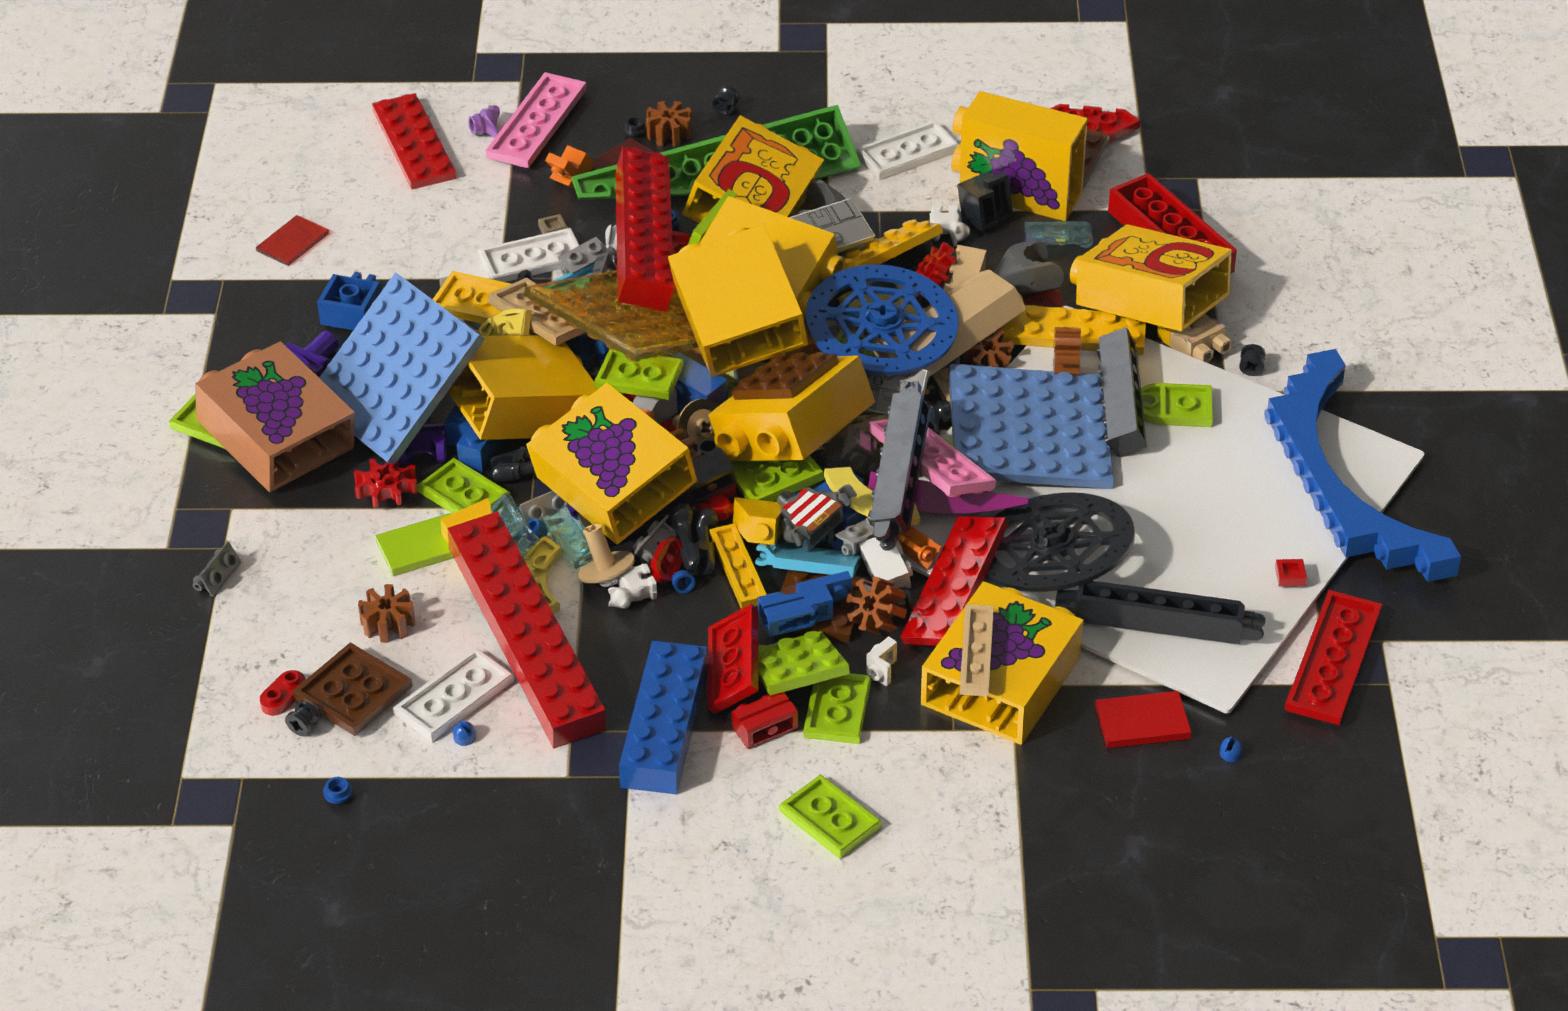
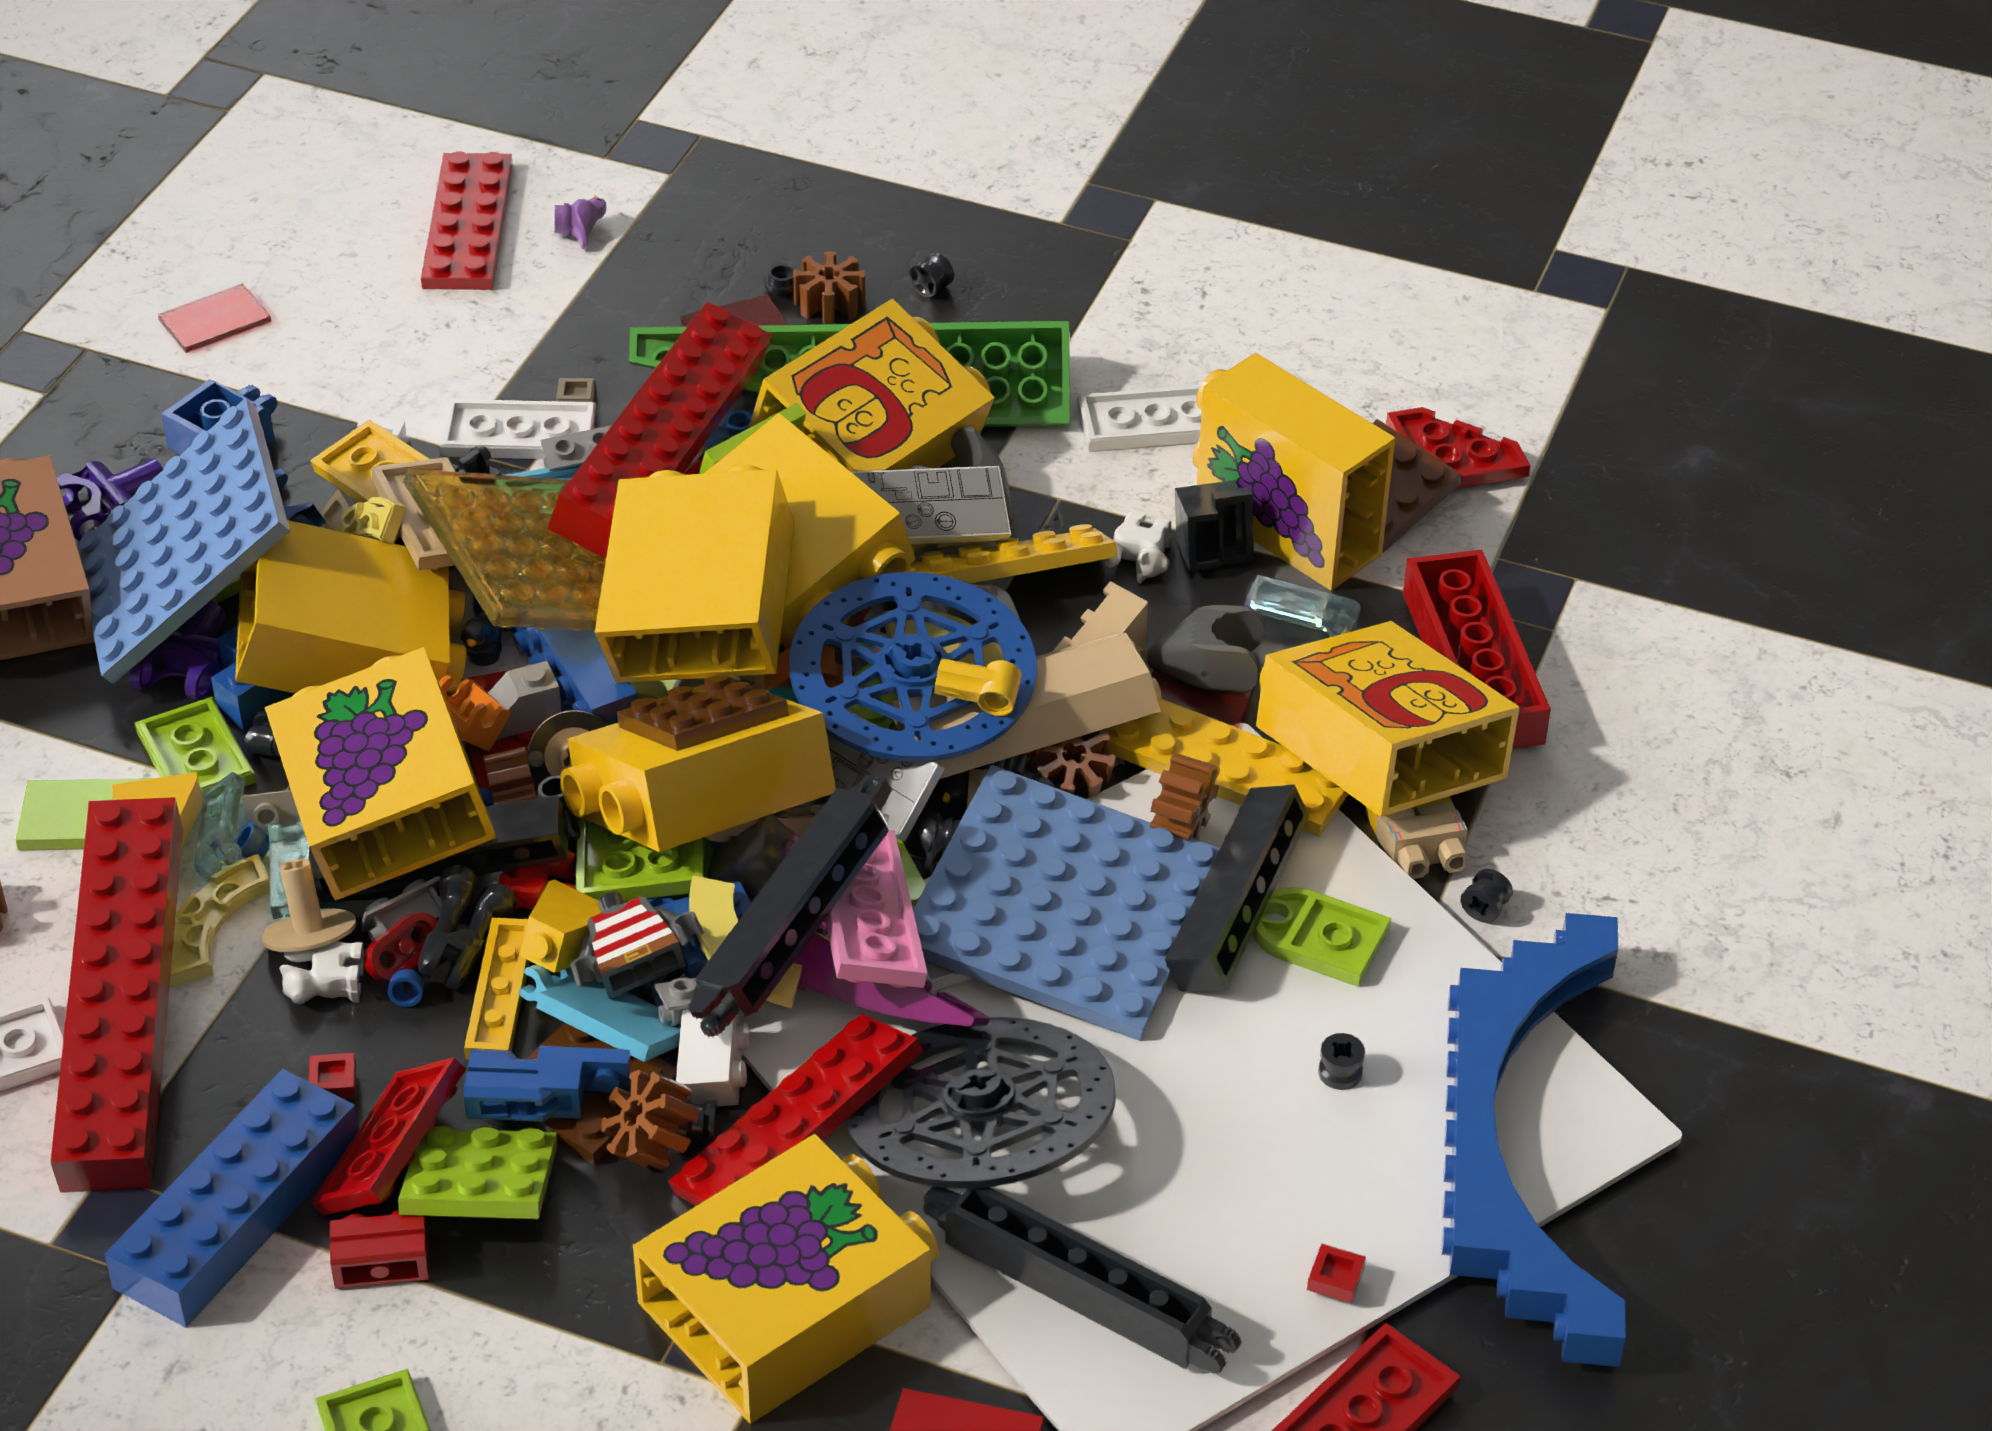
camera: 20 degrees right, 0 degrees up
red gear [354,459,418,507] -> none
bright pink plate [485,73,587,168] -> none
orange brick [545,145,595,188] -> none
lime tile [594,349,684,400] -> none
lime tile [803,673,871,744] -> none
white bracket [866,637,897,686] -> none
orange hinge [897,525,942,570] -> none
red gear [915,242,957,302] -> none
tan plate [960,604,994,696] -> none
none -> red plate [309,1053,356,1099]
none -> yellow piece [934,658,1023,716]
none -> black wheel [1318,1033,1365,1090]

